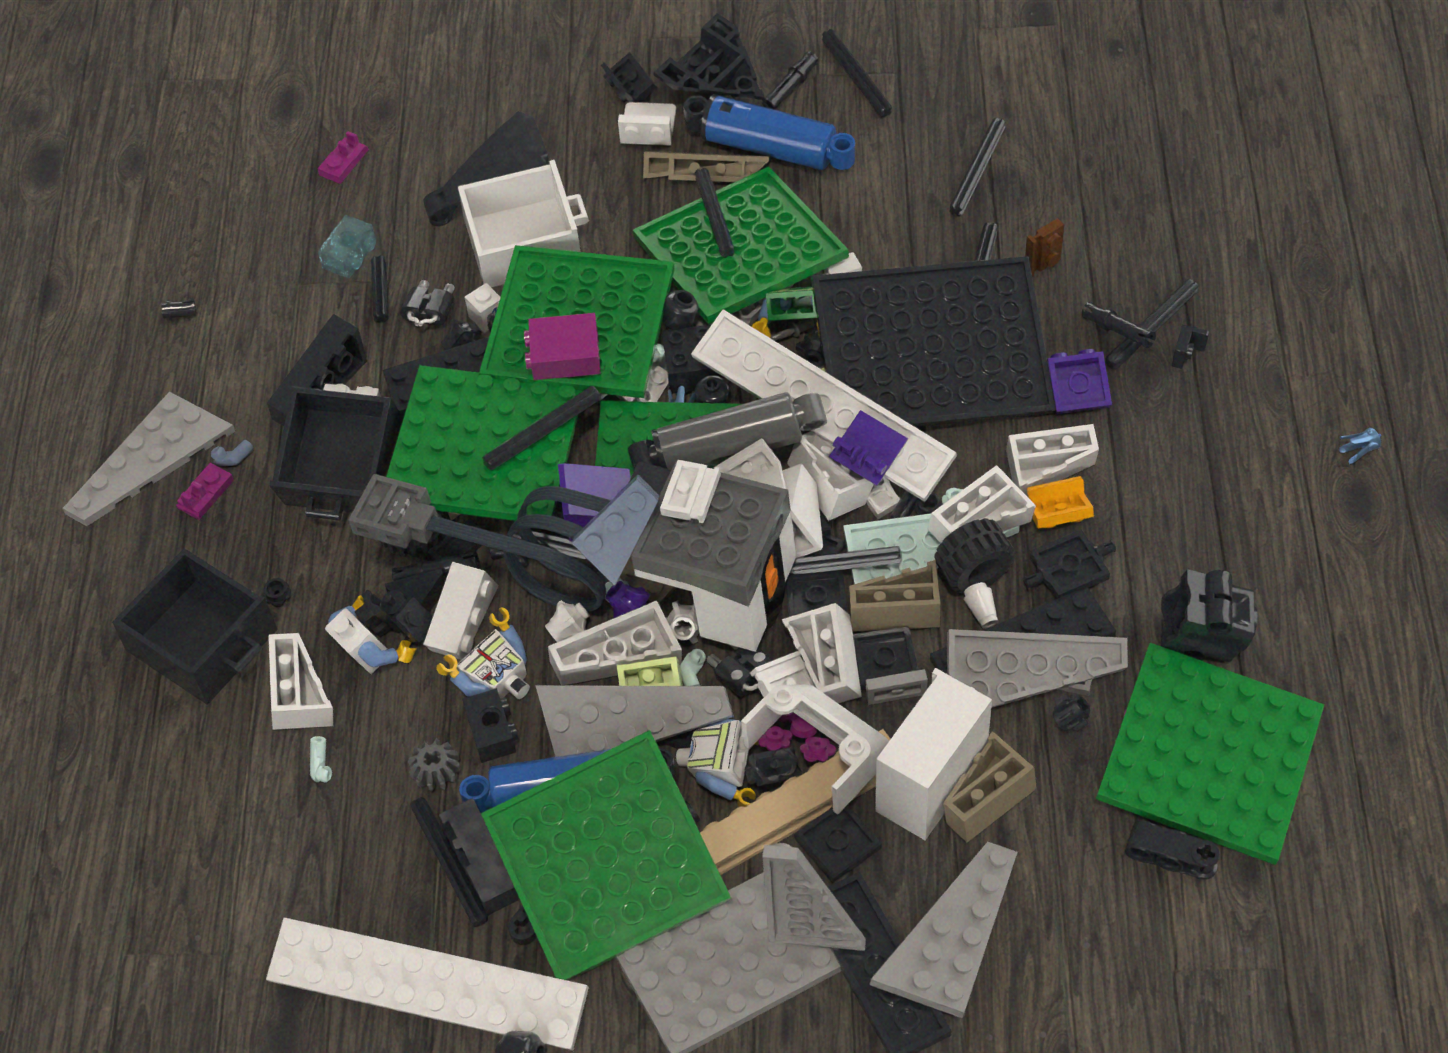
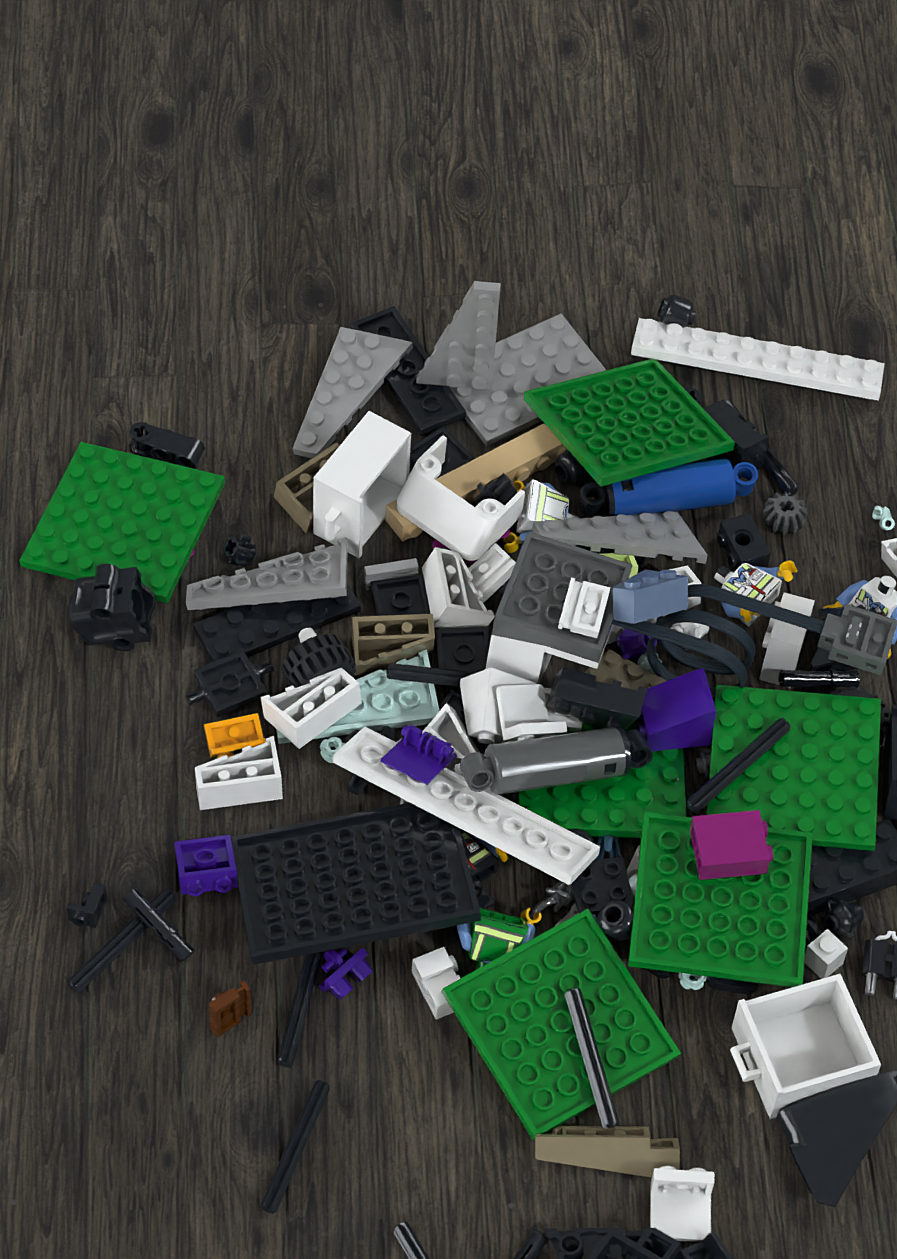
camera: 170 degrees right, 0 degrees up
blue piece [683,95,855,170] -> none

